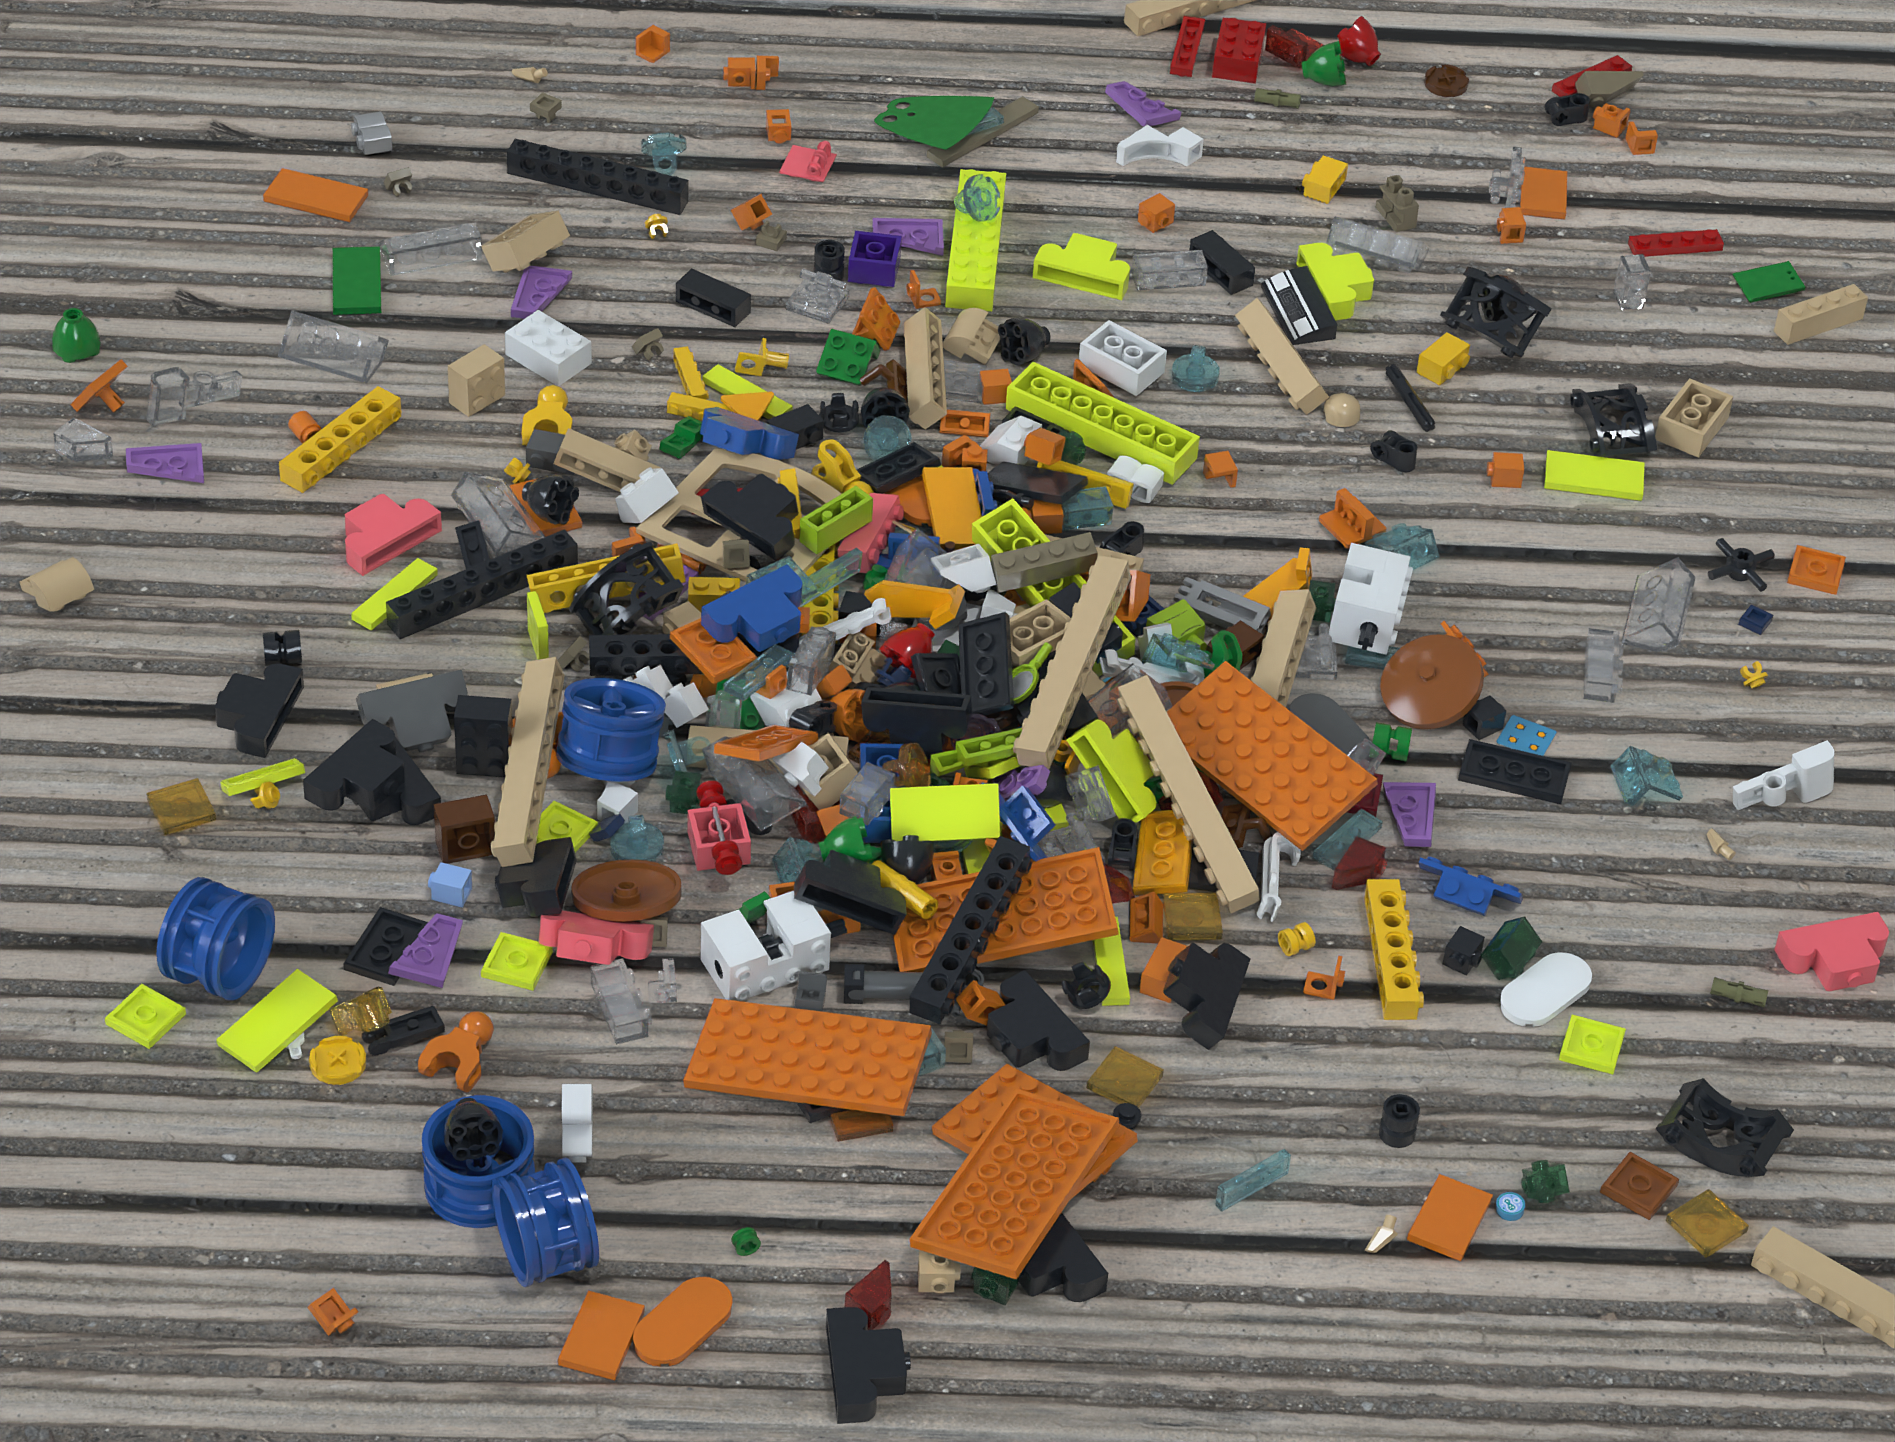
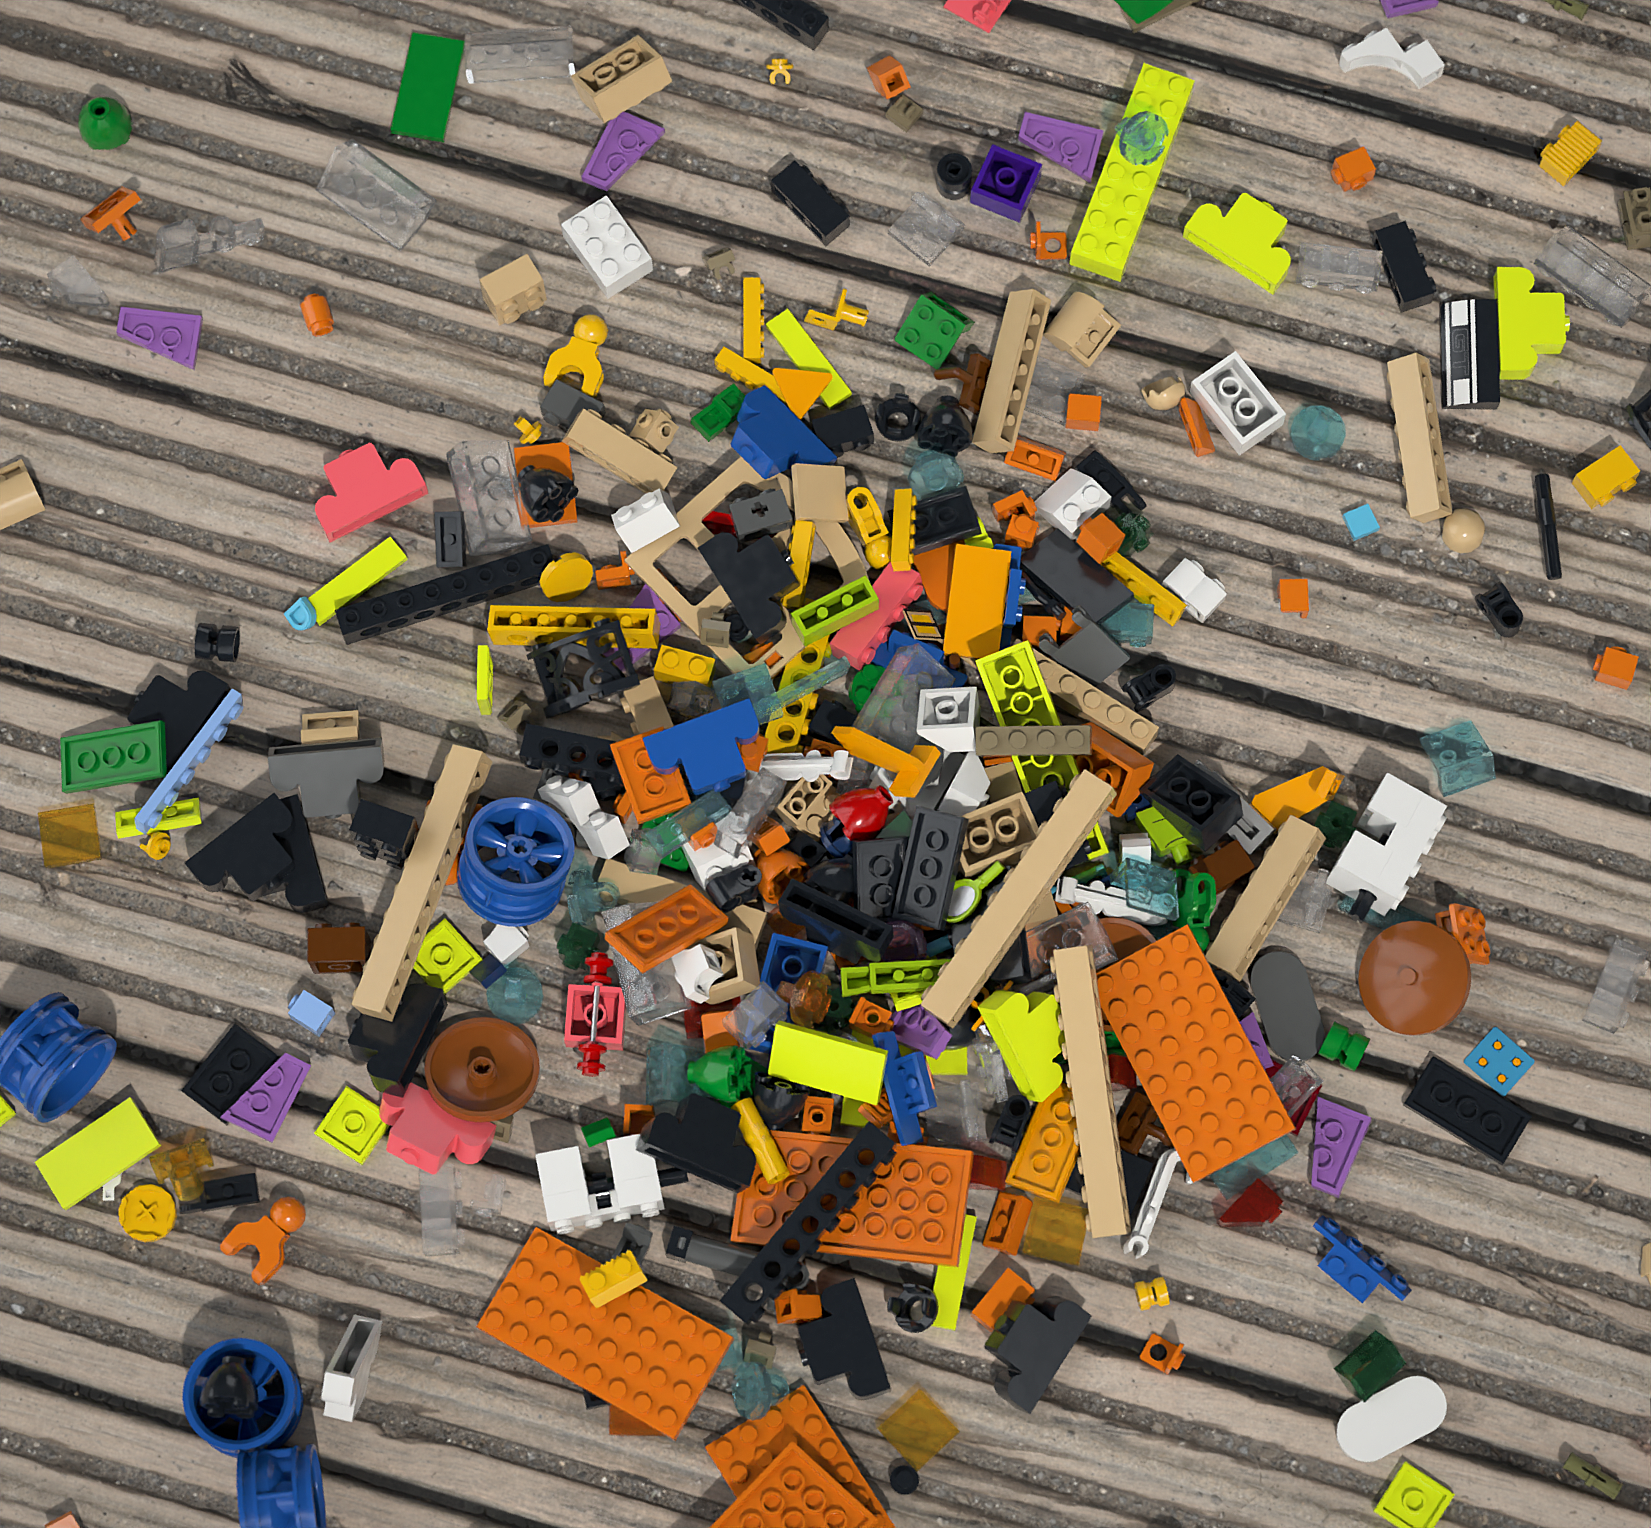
camera: 20 degrees right, 30 degrees up
yellow brick [279,386,402,493] -> none
orange bracket [852,287,900,351] -> none
black piece [998,317,1051,366] -> none
neon yellow brick [1006,362,1200,485] -> none
orange bracket [1319,488,1387,548] -> none
yellow brick [1364,879,1424,1020] -> none
black brick [1442,926,1485,975] -> none
black brick [1463,695,1506,740] -> none
clear light blue bracket [1610,746,1683,806] -> none
none -> green tile [60,720,167,794]
none -> light blue plate [134,689,243,835]
none -> medium azure tile [284,596,317,631]
none -> yellow tile [539,552,593,602]
none -> yellow brick [580,1250,648,1309]
none -> dark grey brick [729,489,792,543]
none -> clear light blue tile [732,1361,790,1420]
none -> tan tile [791,463,849,523]
none -> yellow piece [891,488,917,571]
none -> dark grey flag [1039,605,1130,687]
none -> black slope [1139,754,1244,852]
none -> tan hair [1141,376,1185,410]
none -> medium azure tile [1342,504,1380,541]

